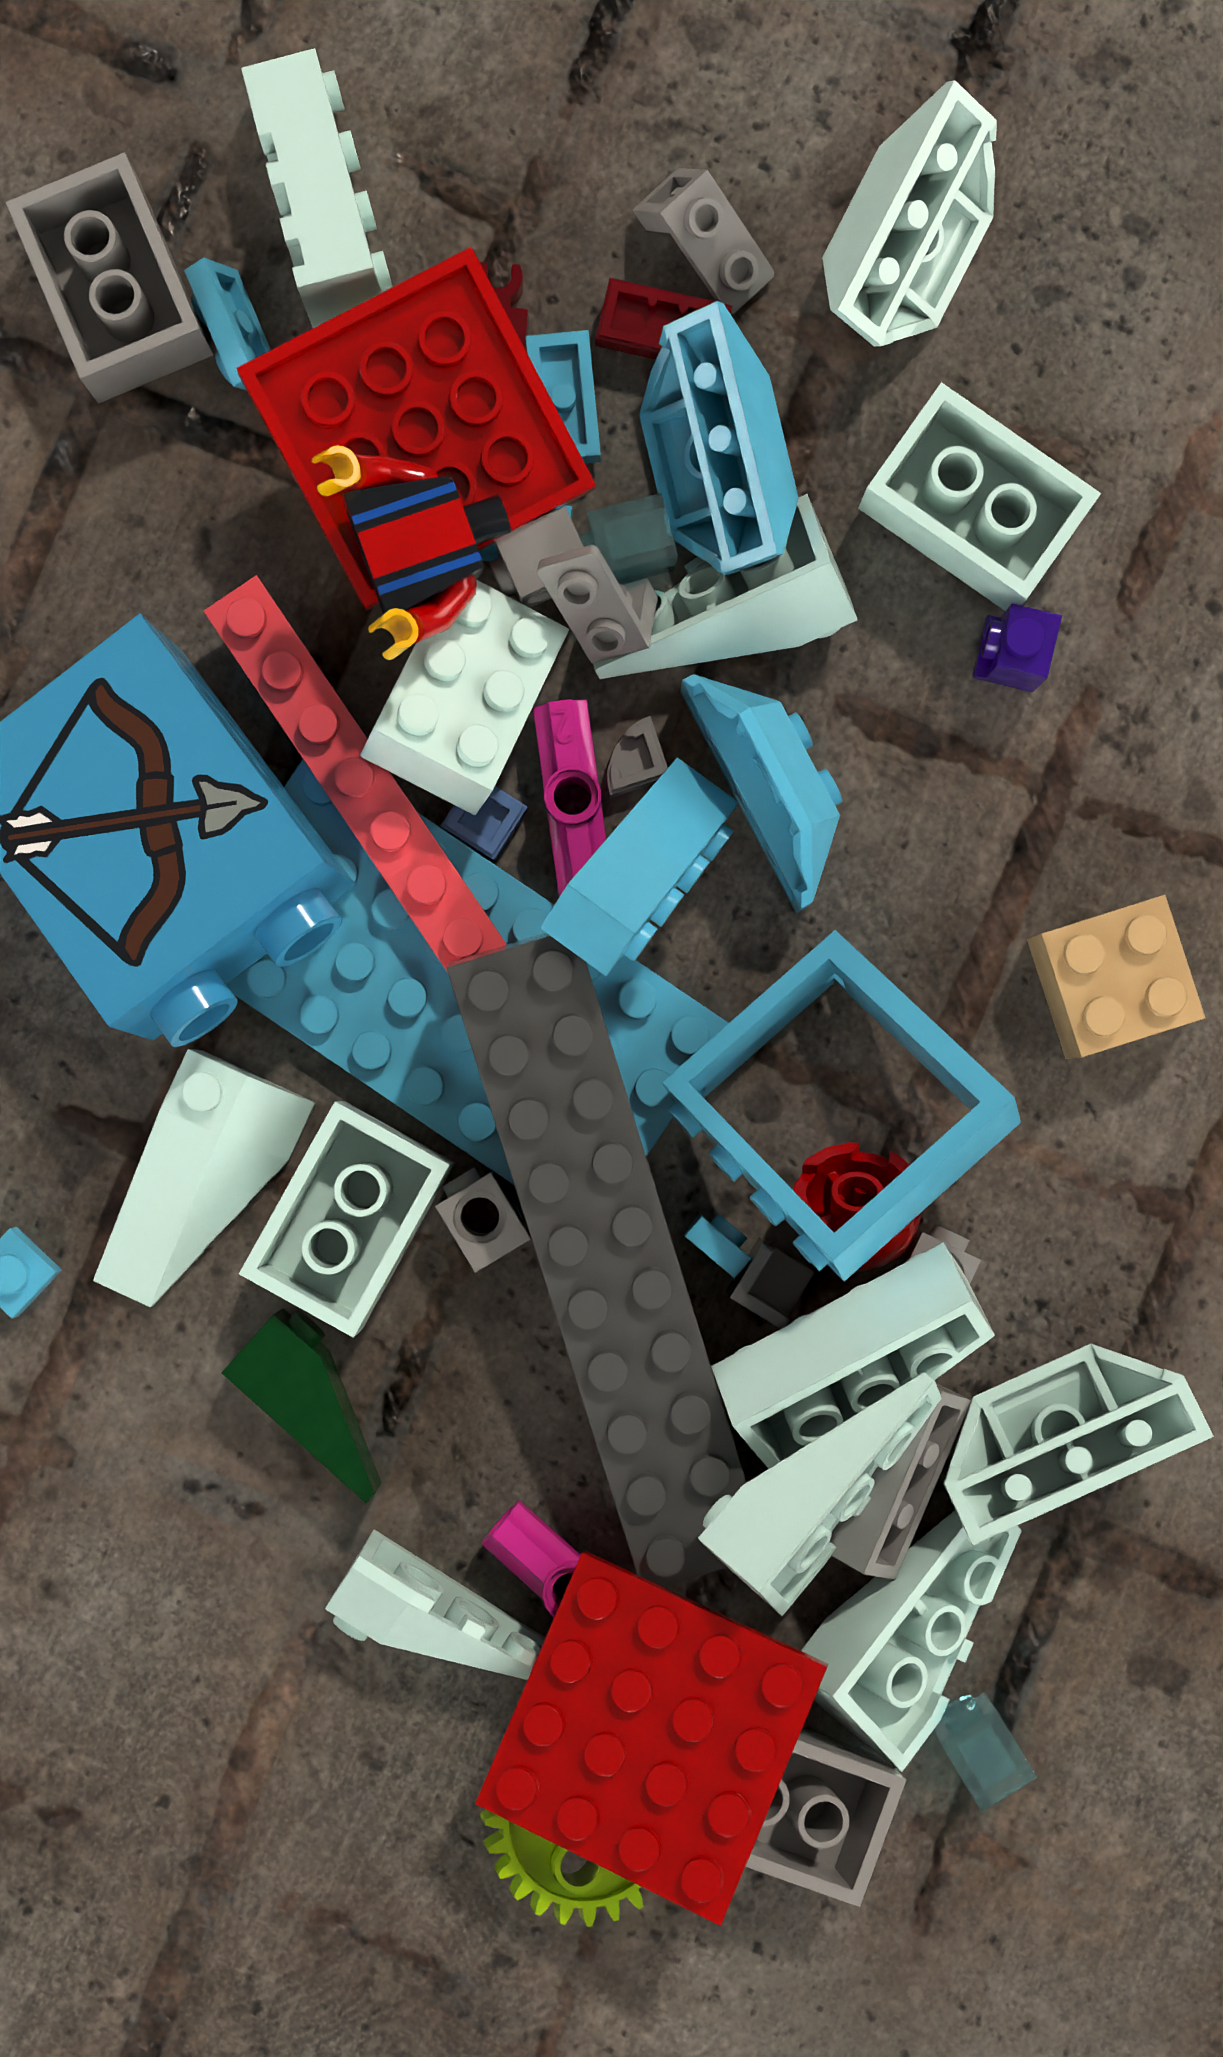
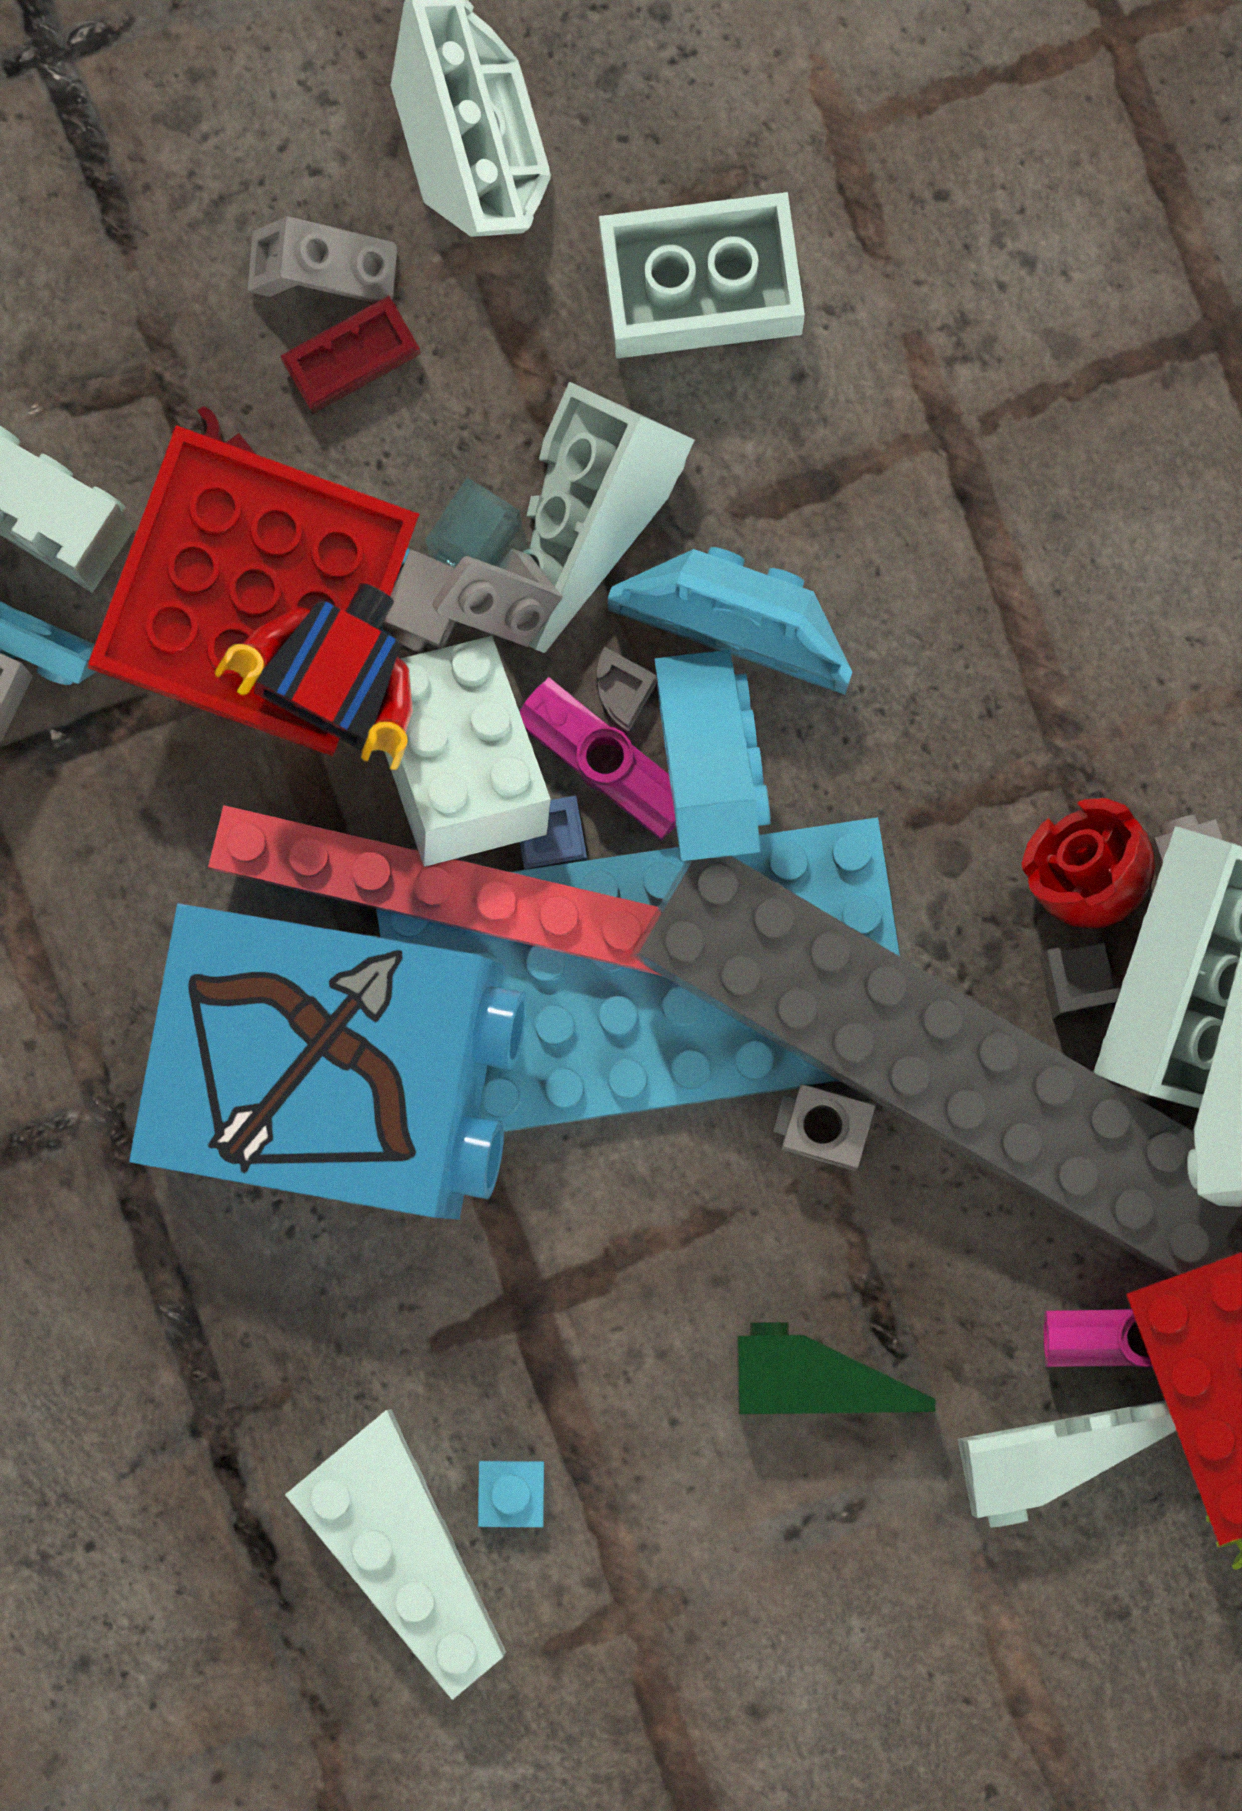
camera: 40 degrees left, 5 degrees down
light aqua wedge [93,1049,317,1307] -> none
light aqua brick [239,1101,455,1338] -> none
medium azure plate [526,330,601,464] -> none
medium azure wedge [639,301,799,575] -> none
medium azure window [662,930,1021,1281] -> none
medium azure plate [683,1213,751,1278] -> none
dark purple brick [972,603,1062,692] -> none
tan brick [1027,895,1205,1059] -> none

